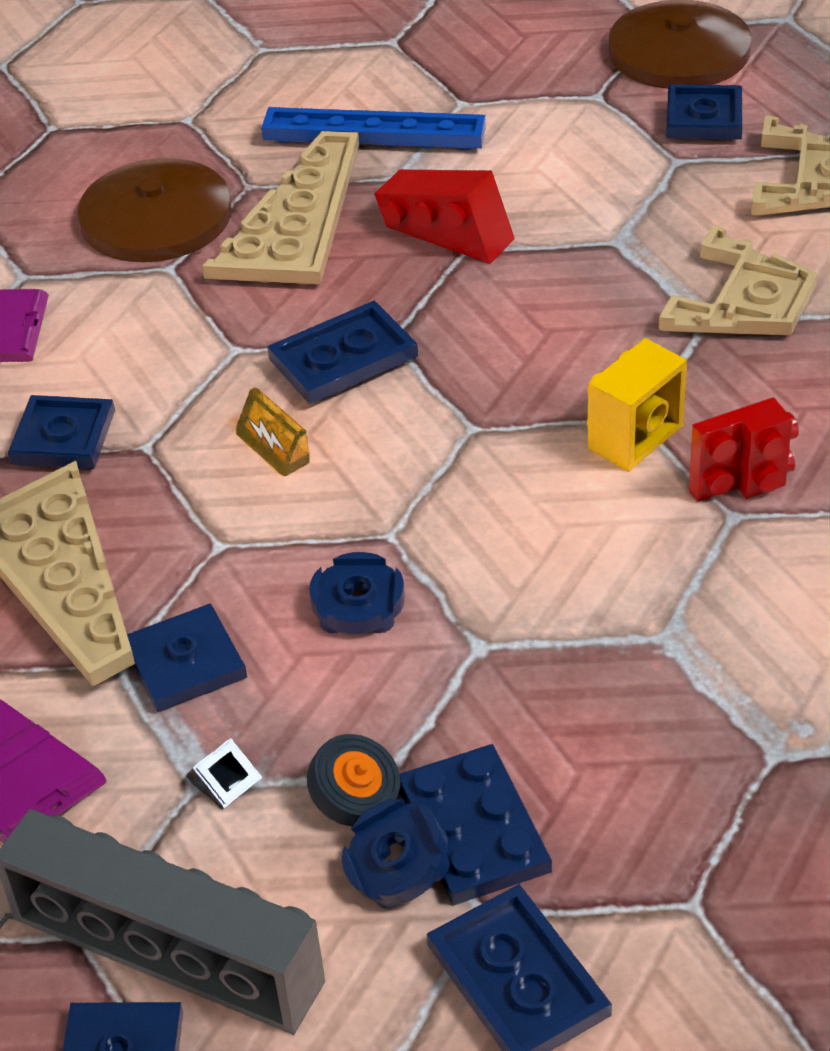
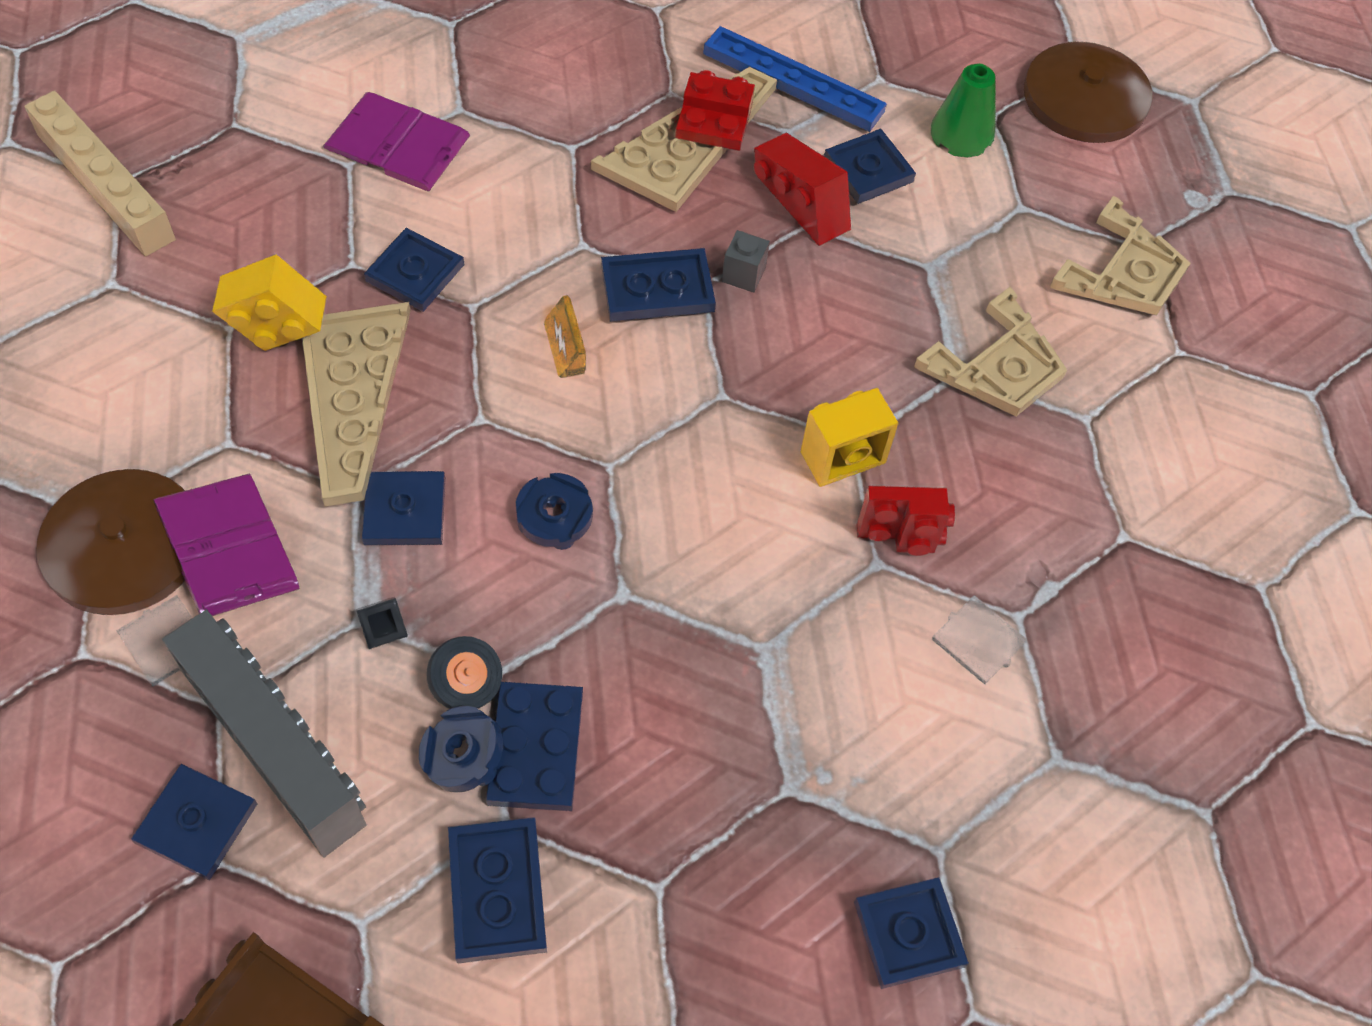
camera: 15 degrees right, 15 degrees up
reddish brown dish [78,158,232,262] -> none
dark blue plate [666,84,742,139] -> none
none -> red plate [675,70,755,151]
none -> dark grey brick [722,230,770,293]
none -> dark blue plate [824,129,916,204]
none -> green cone [931,64,996,158]

